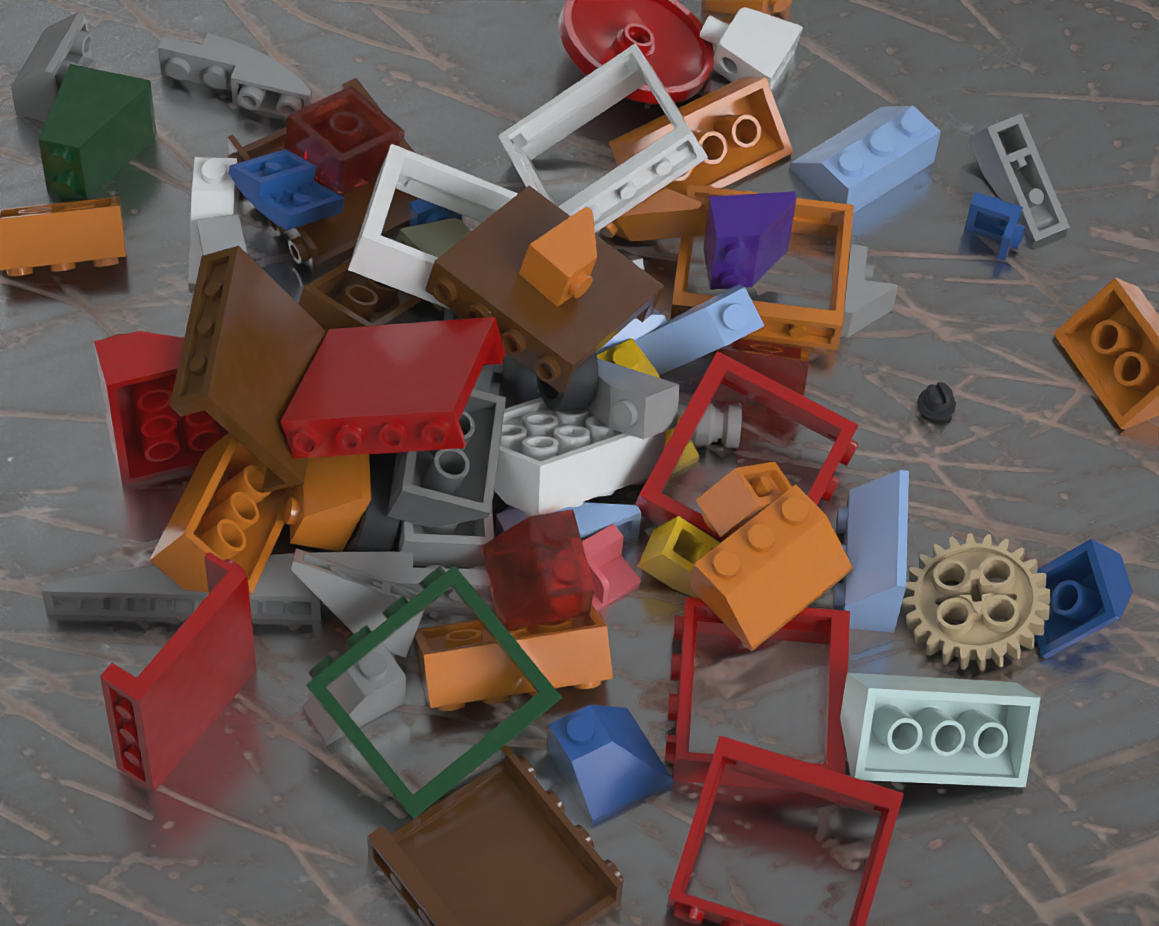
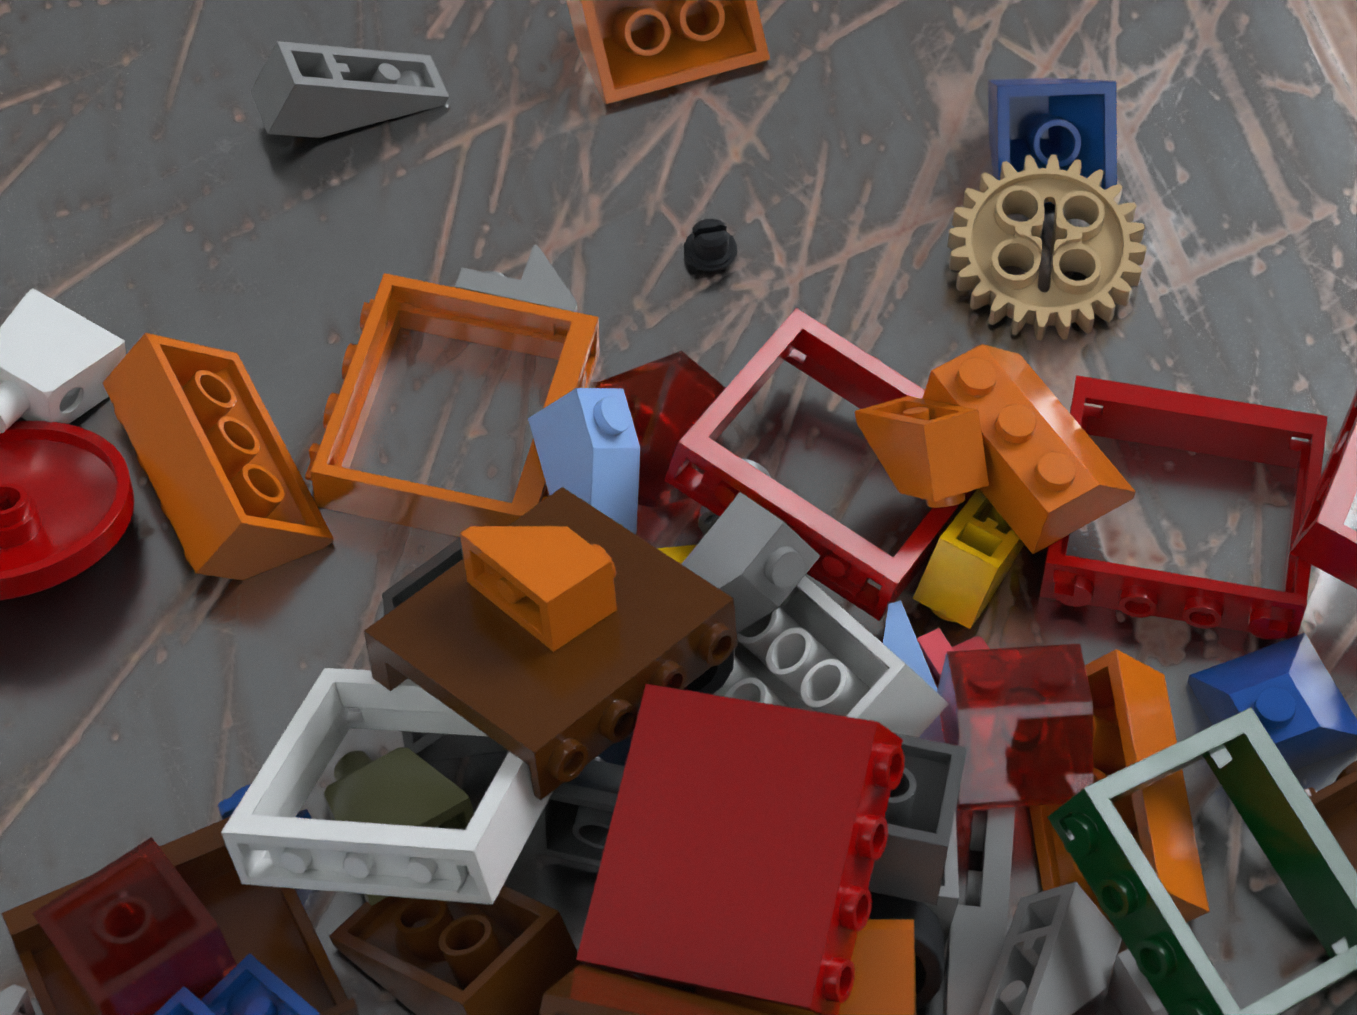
camera: 80 degrees left, 0 degrees up
white window [498,43,708,232] -> none
orange slope [599,167,708,242] -> none
dark purple slope [703,191,797,290] -> none
light blue slope [789,106,941,217] -> none
light blue slope [833,470,909,633] -> none
light aqua slope [840,673,1040,787] -> none
blue bracket [964,192,1026,261] -> none

